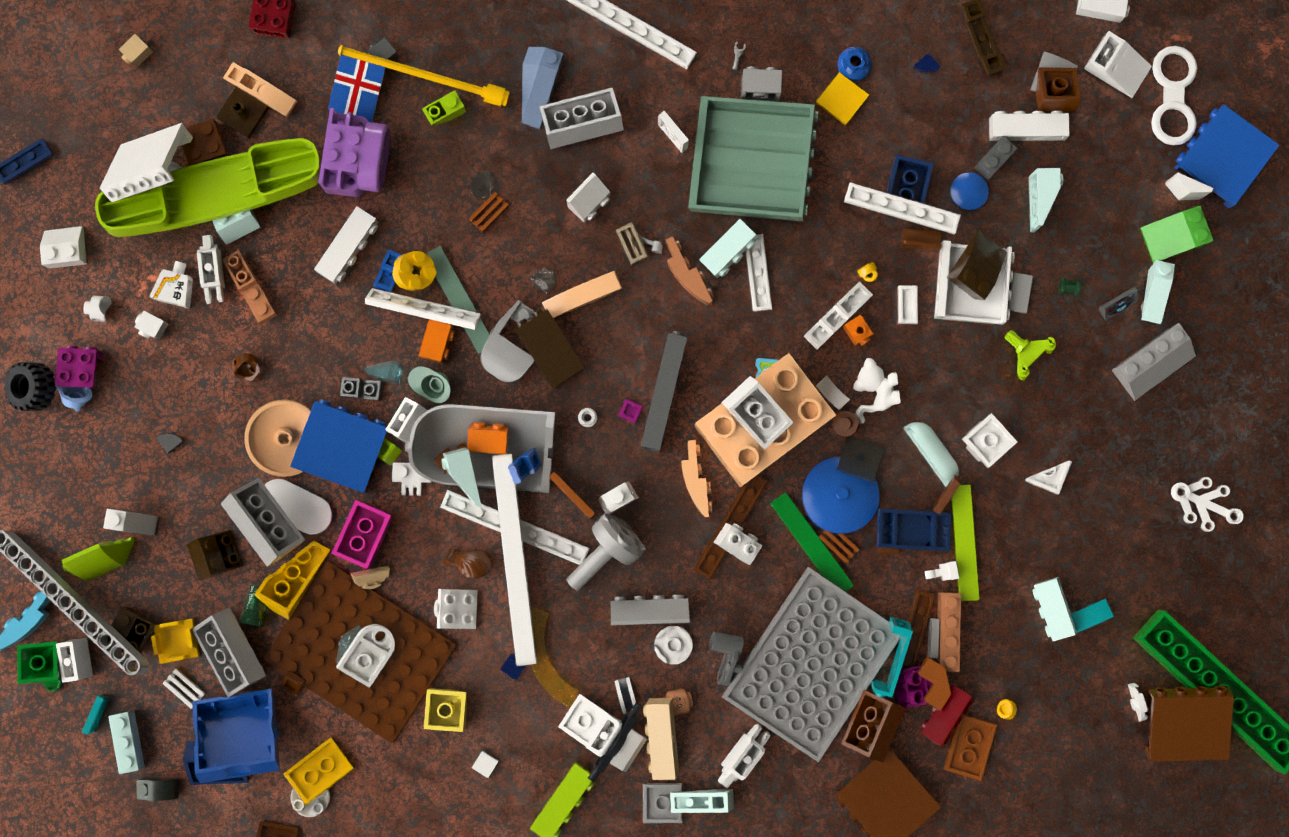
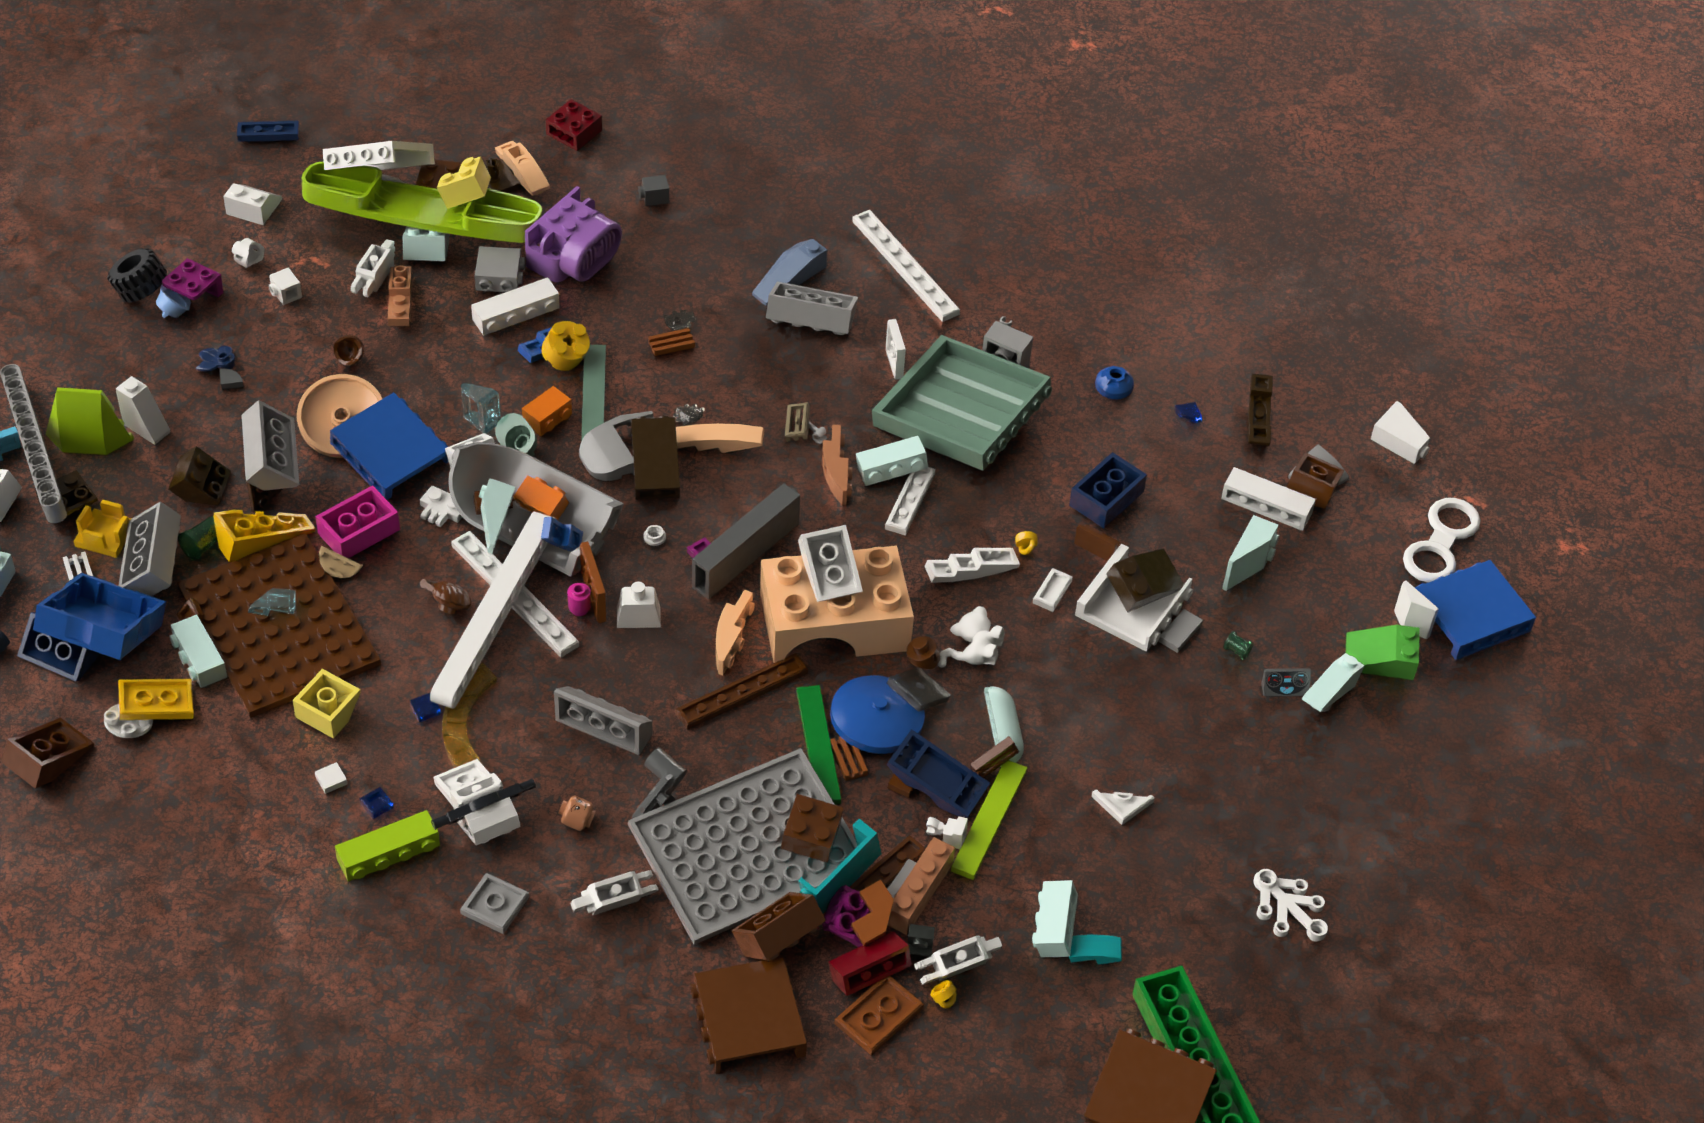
camera: 25 degrees right, 35 degrees down
tan brick [119,34,153,67] -> none
white torso [150,261,193,309] -> none
white tile [265,479,333,534] -> none
flag [328,45,510,122] -> none
white tile [336,624,395,688] -> none
dark grey slope [340,377,383,401] -> none
white tile [365,288,481,330] -> none
lime slope [378,437,402,465] -> none
lime slope [422,90,466,126] -> none
white plate [434,589,478,629] -> none
white slope [567,173,610,223] -> none
light grey piece [567,513,646,591] -> none
sticker [614,677,636,714] -> none
tan brick [643,698,679,780] -> none
white tile [654,626,693,664] -> none
light aqua slope [670,789,734,813] -> none
white brick [714,523,762,565] -> none
yellow tile [816,72,869,126] -> none
white sticker [816,375,850,410] -> none
orange brick [843,314,873,346] -> none
white tile [844,183,961,234] -> none
blue dish [951,173,989,210] -> none
white panel [962,413,1017,468] -> none
dark grey brick [974,136,1017,181] -> none
lime axle [1004,330,1056,380] -> none
white slope [1084,31,1152,98] -> none
light grey slope [1112,323,1196,401] -> none
white plate [1128,683,1148,722] -> none
none -> light aqua brick [169,615,227,688]
none -> dark blue plate [196,346,236,371]
none -> clear blue tile [359,787,394,819]
none -> light yellow slope [437,156,491,209]
none -> light grey brick [475,246,525,292]
none -> dark pink brick [567,583,591,616]
none -> reddish brown brick [781,794,844,863]
none -> pearl dark grey brick [908,924,935,957]
none -> white hinge [914,935,1002,985]

